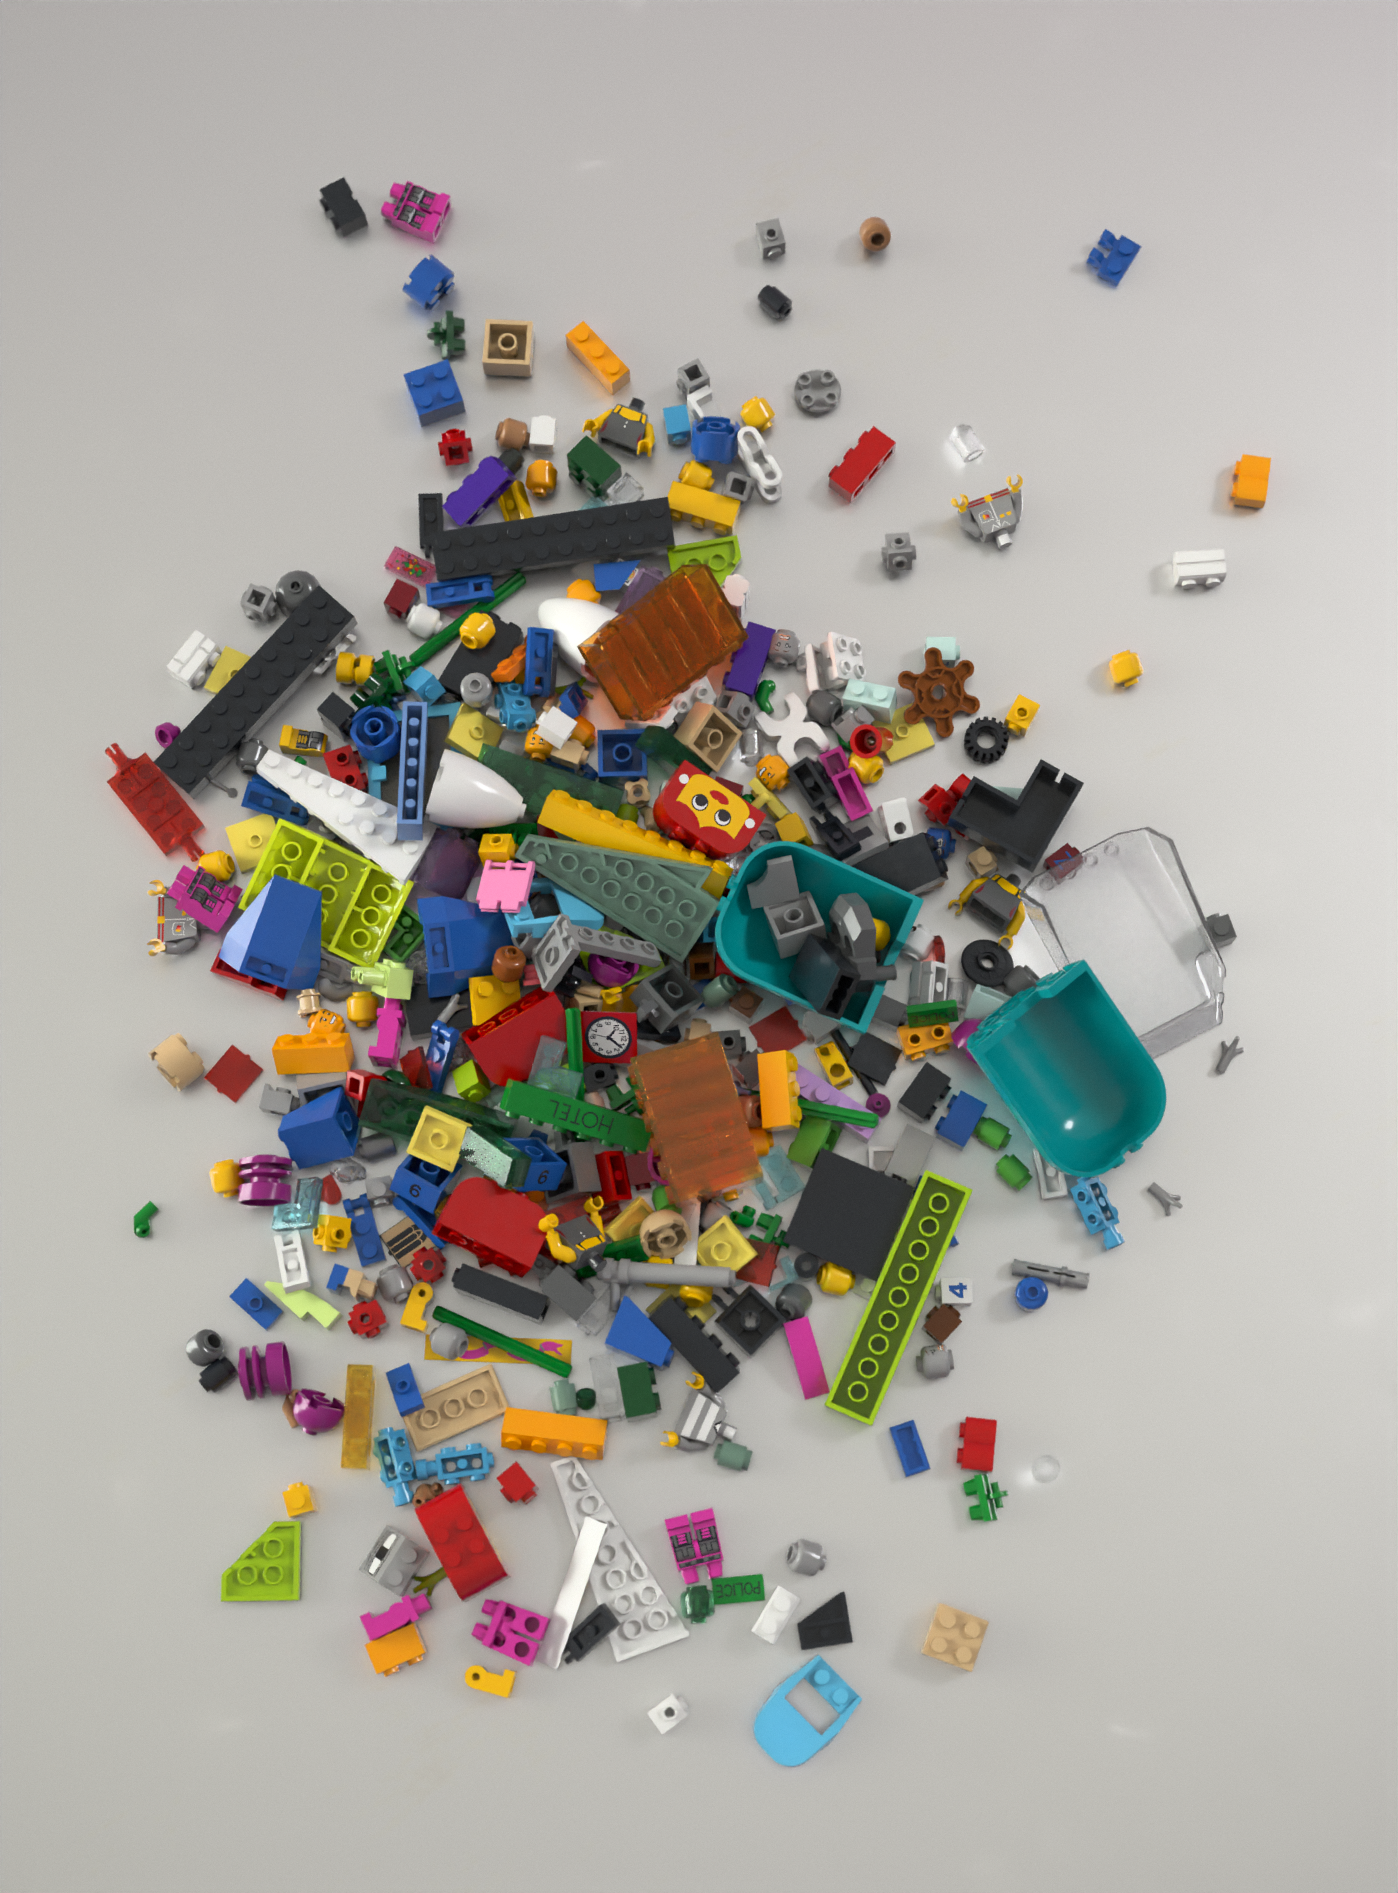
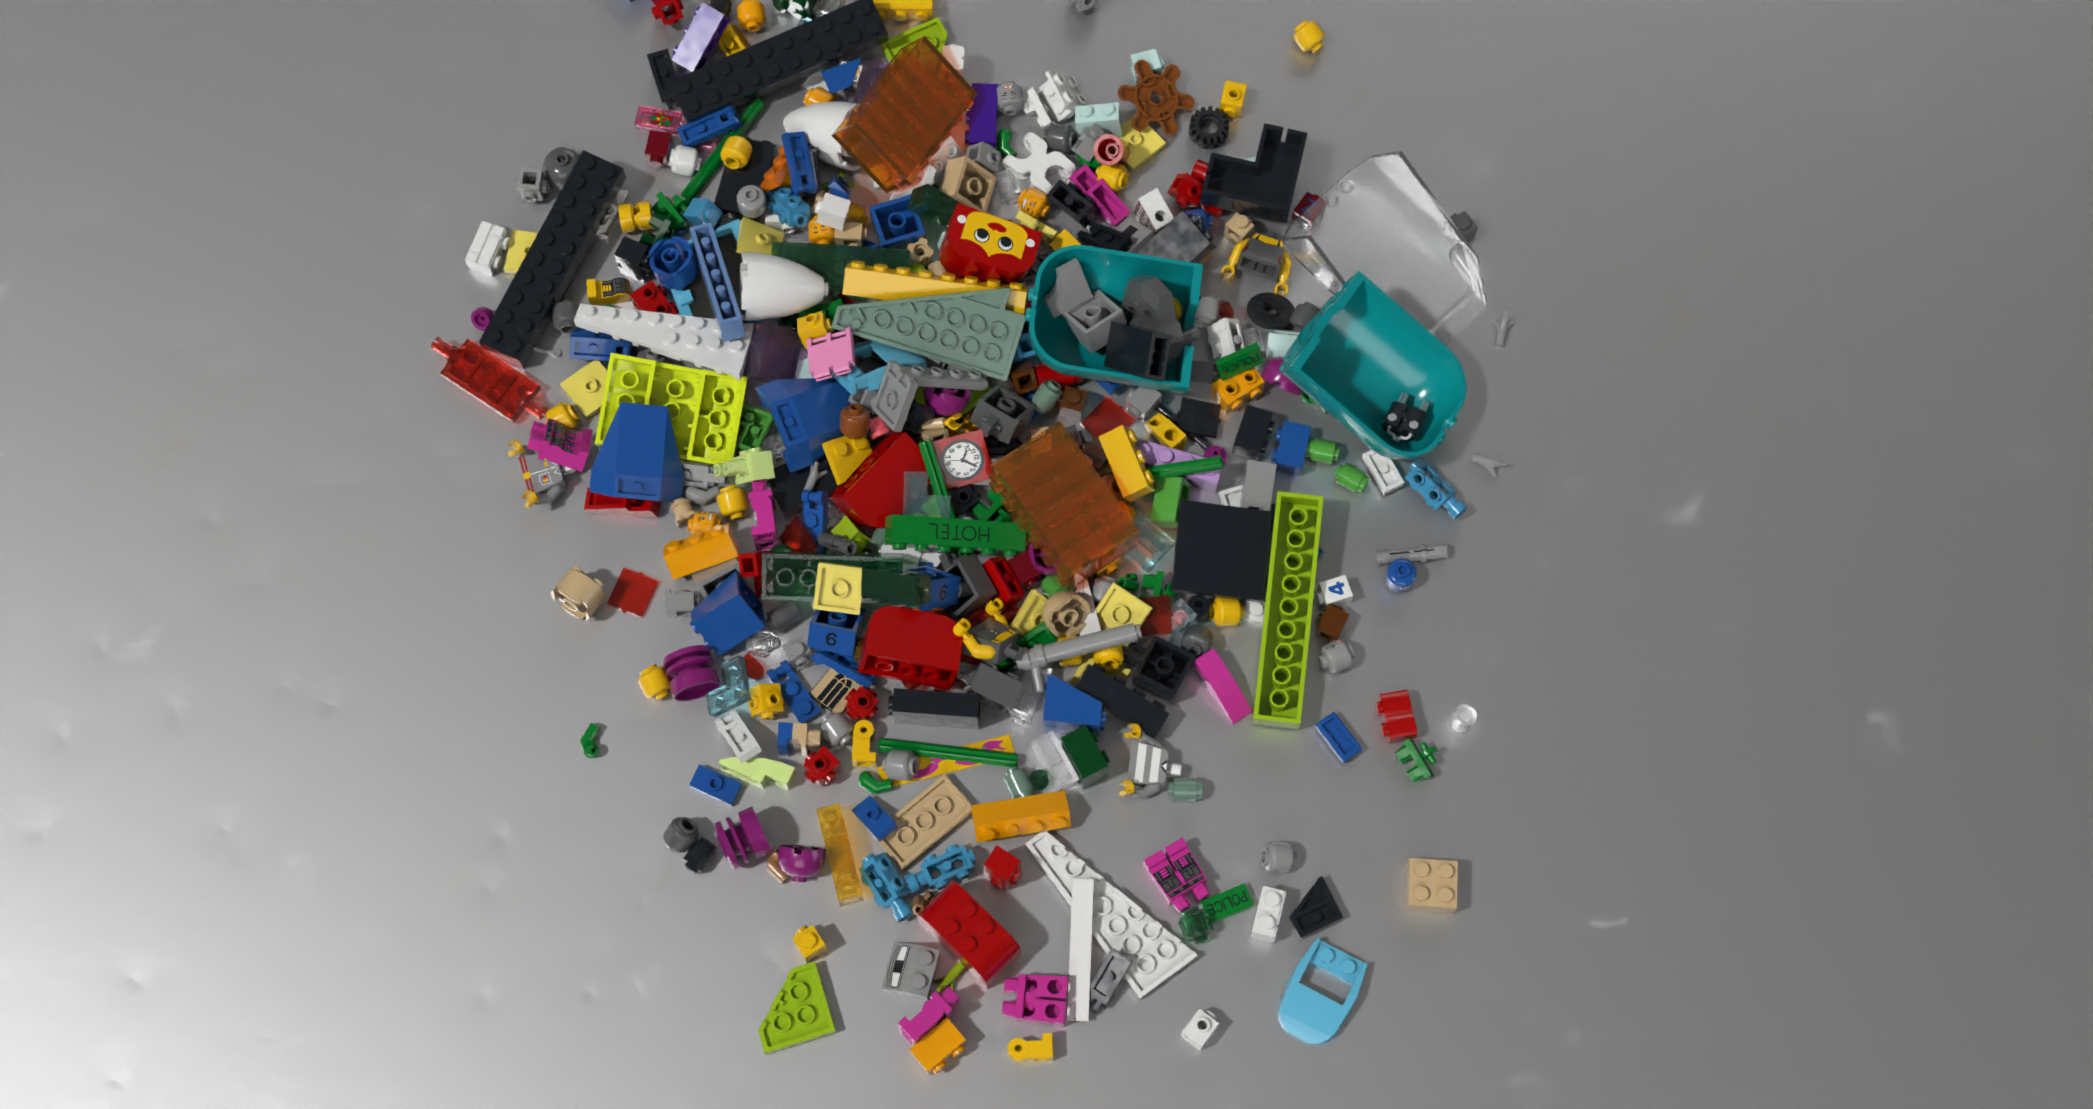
camera: 20 degrees left, 5 degrees down
none -> dark grey pin [817,532,857,556]
none -> green arm [858,771,893,794]
none -> black piece [1381,393,1430,442]

